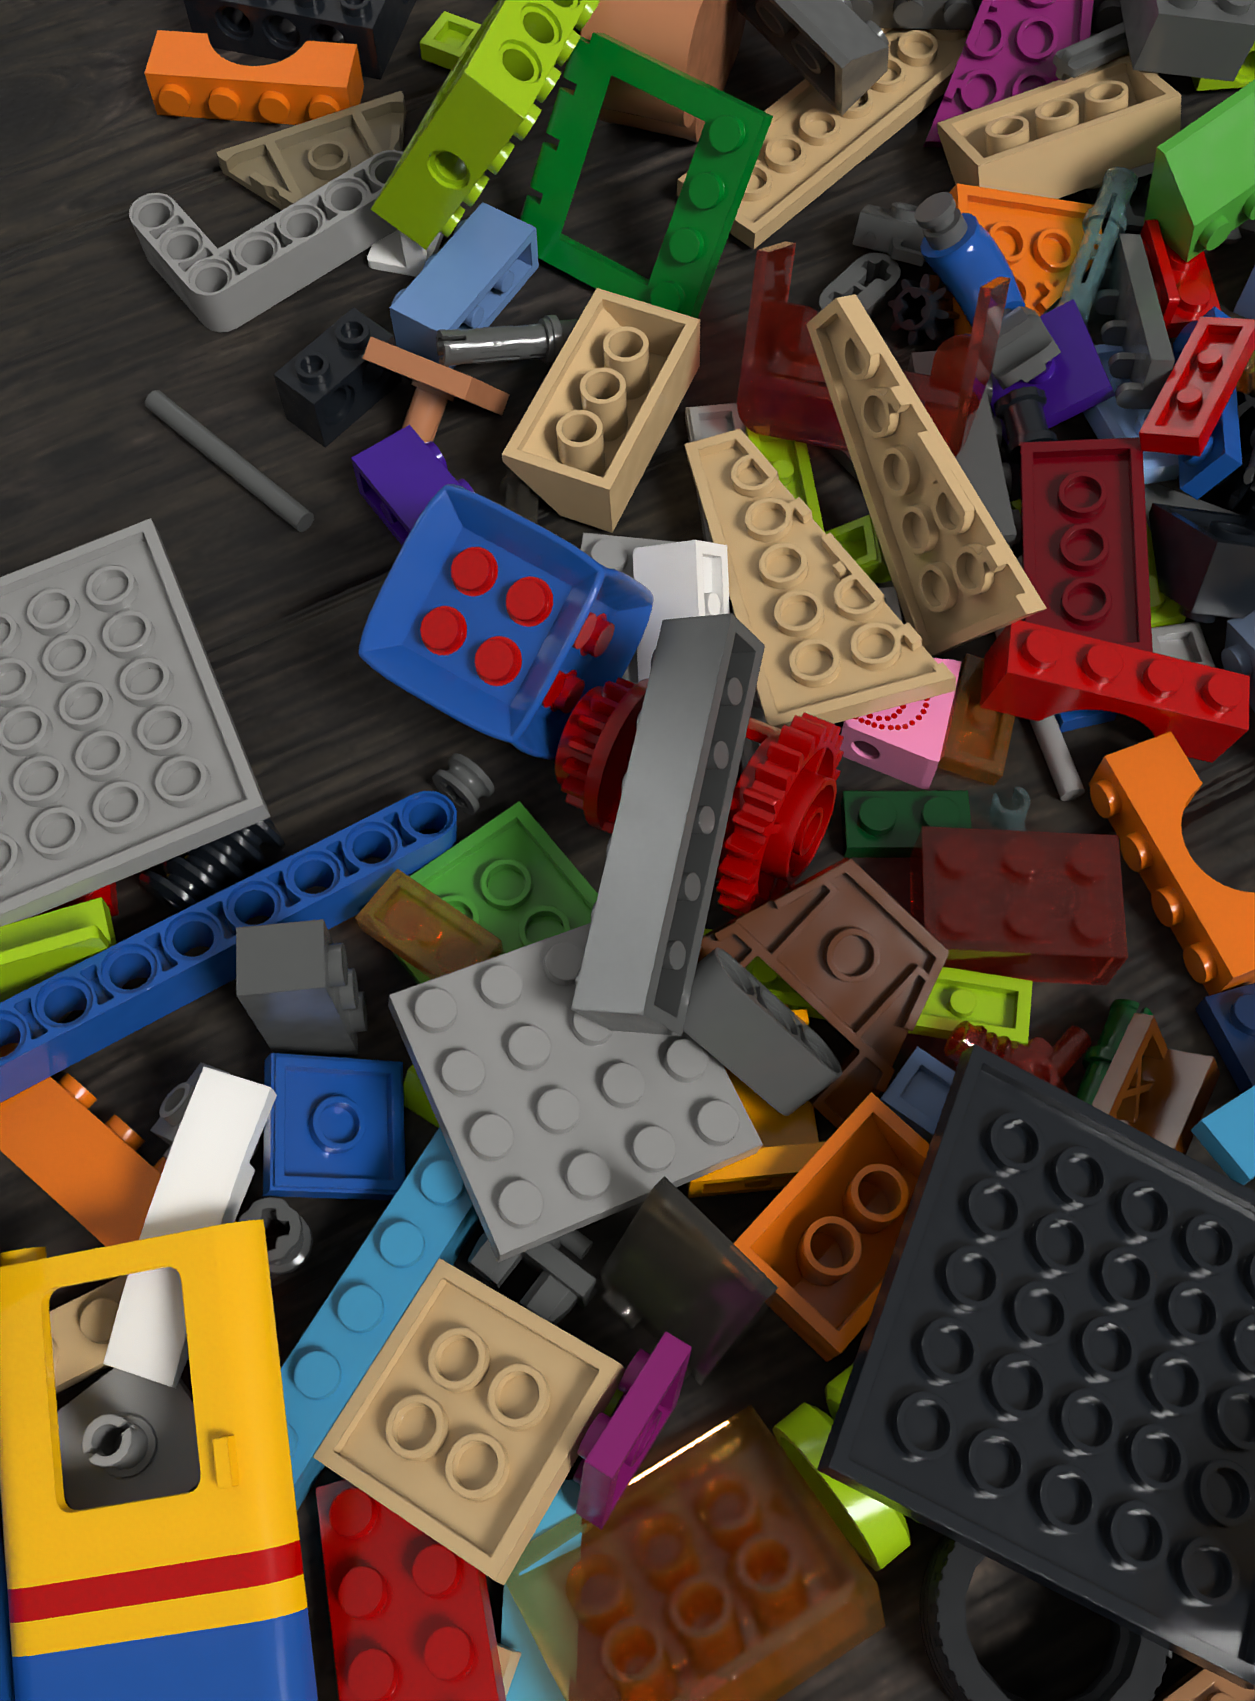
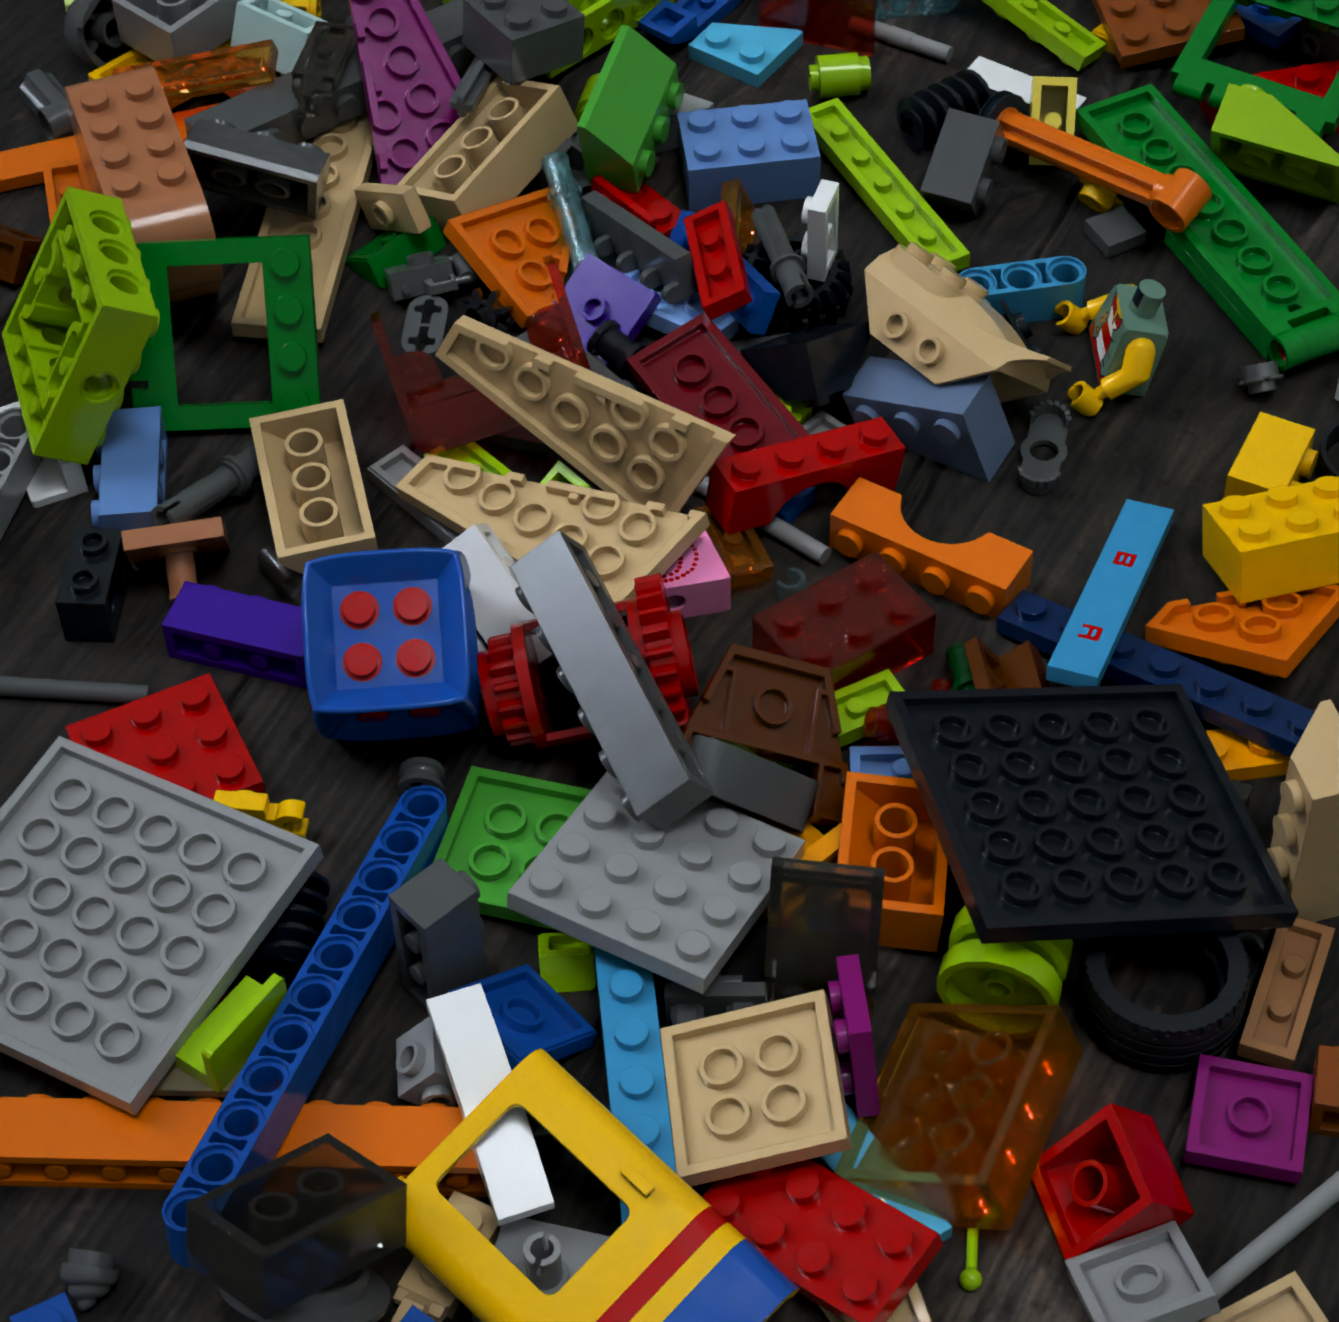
camera: 35 degrees left, 15 degrees down
clear orange plate [355,869,503,979] -> none
dark green plate [840,790,974,858] -> none
piece [914,192,1061,390] -> none
none -> red plate [65,673,266,800]
none -> yellow plate [214,790,309,839]
none -> green slope [346,216,446,289]
none -> tan plate [354,182,431,234]

